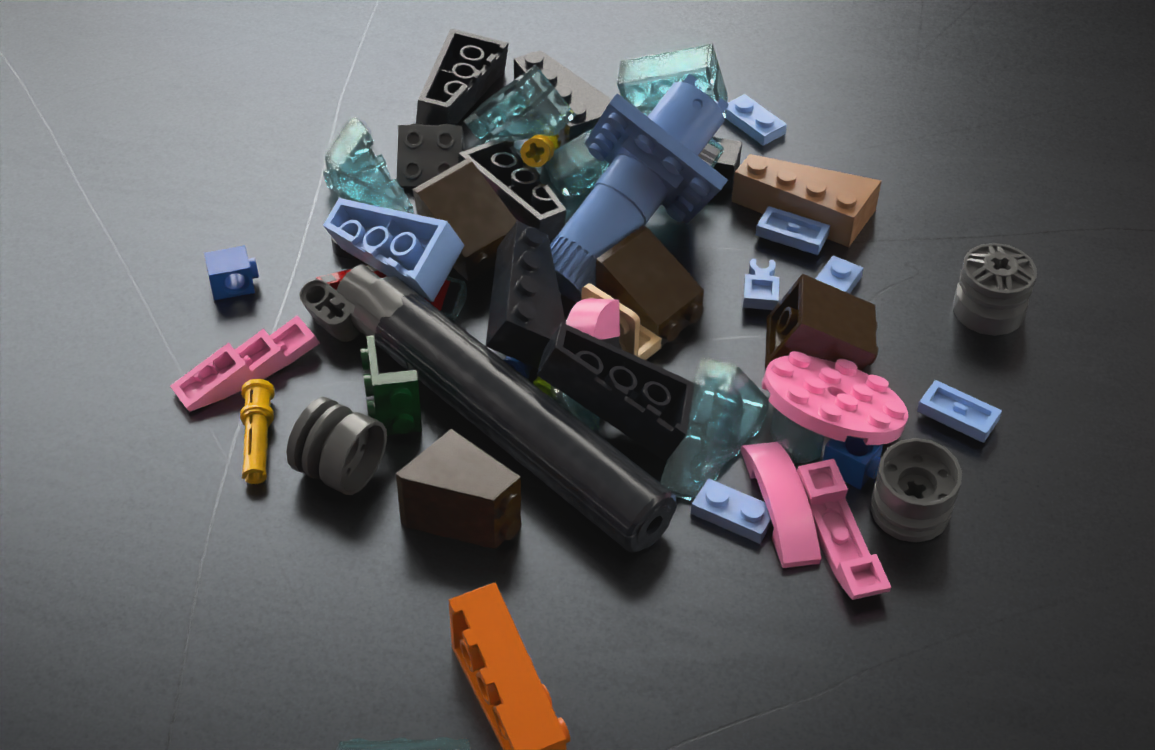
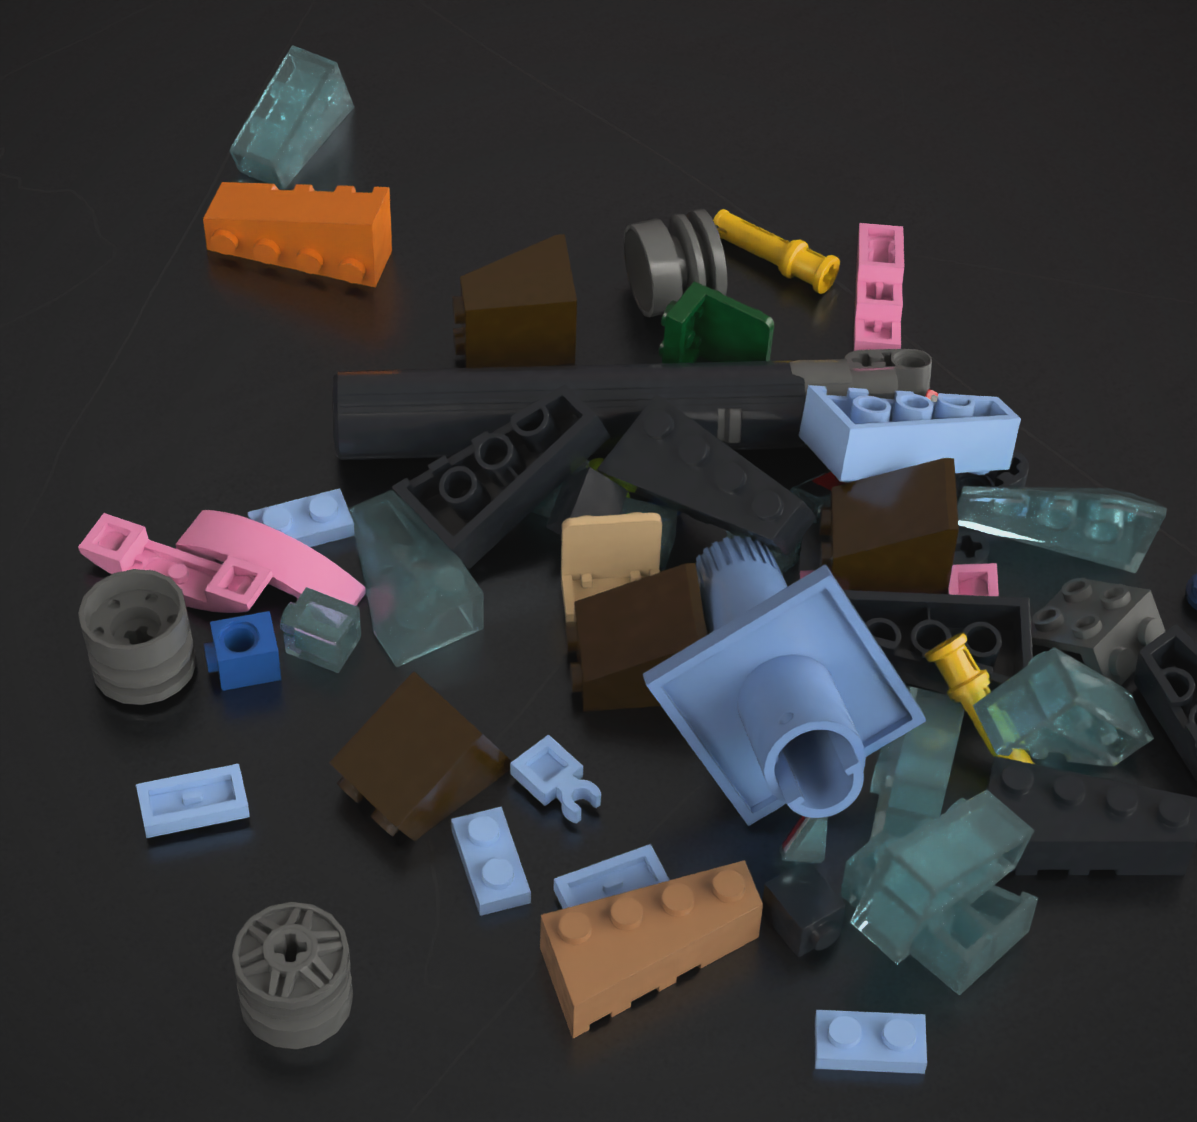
camera: 130 degrees right, 5 degrees up
brick [204,245,259,300] -> none
bright pink brick [566,298,620,340] -> none
bright pink plate [762,351,908,445] -> none

